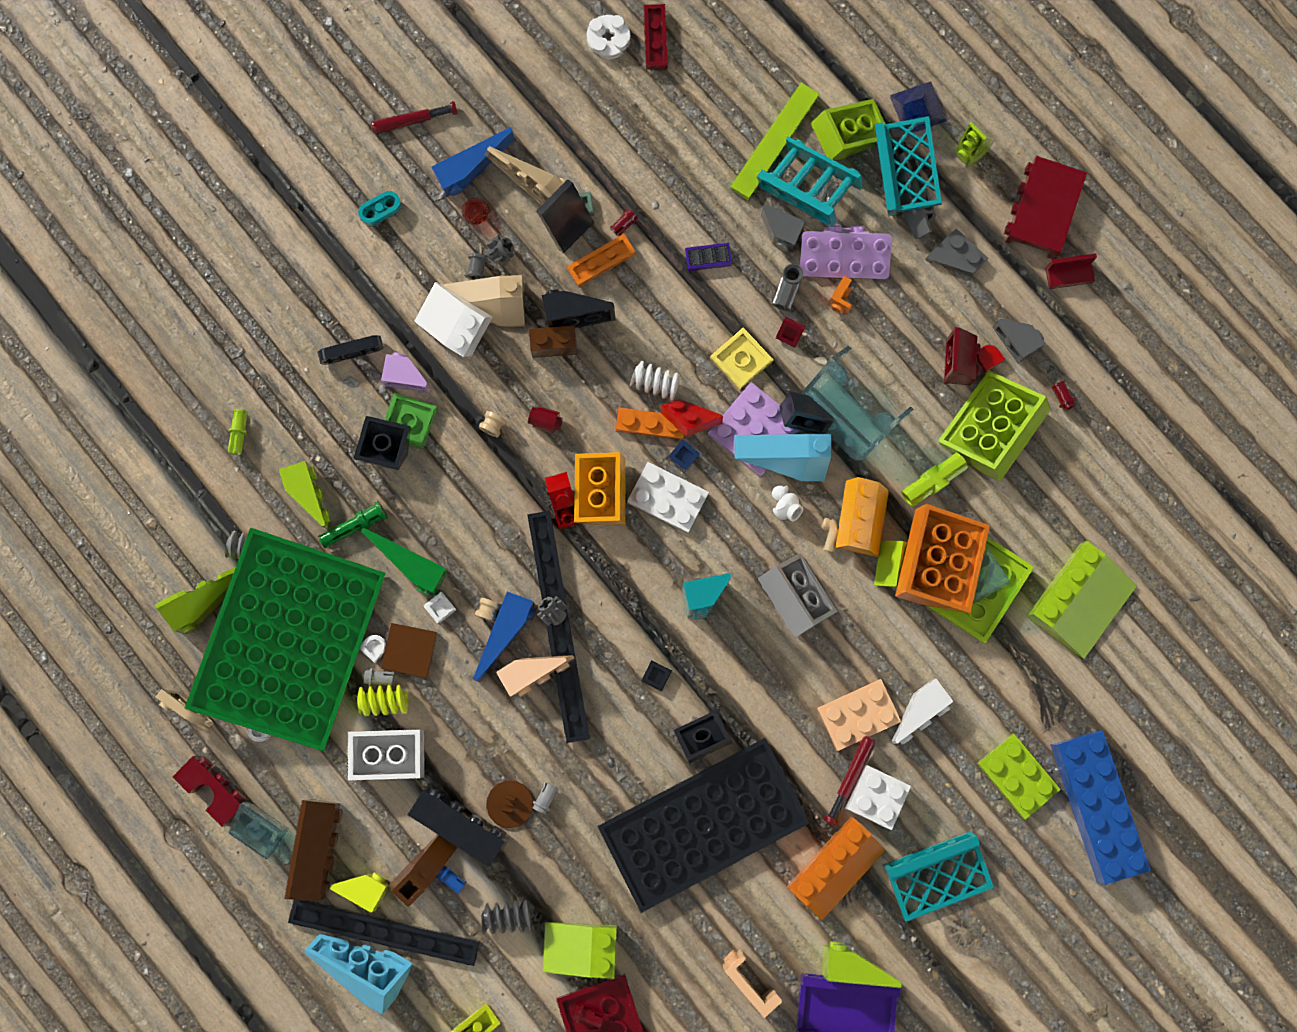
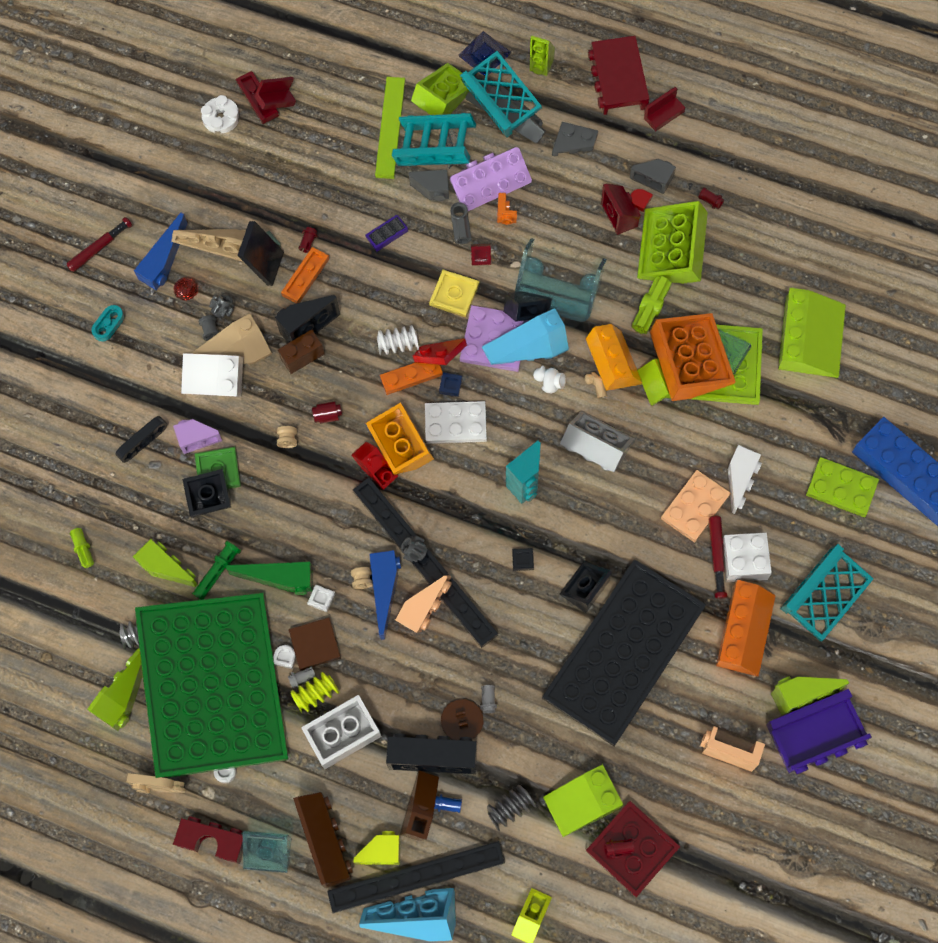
camera: 25 degrees left, 10 degrees down
none -> dark red panel [254,77,296,110]

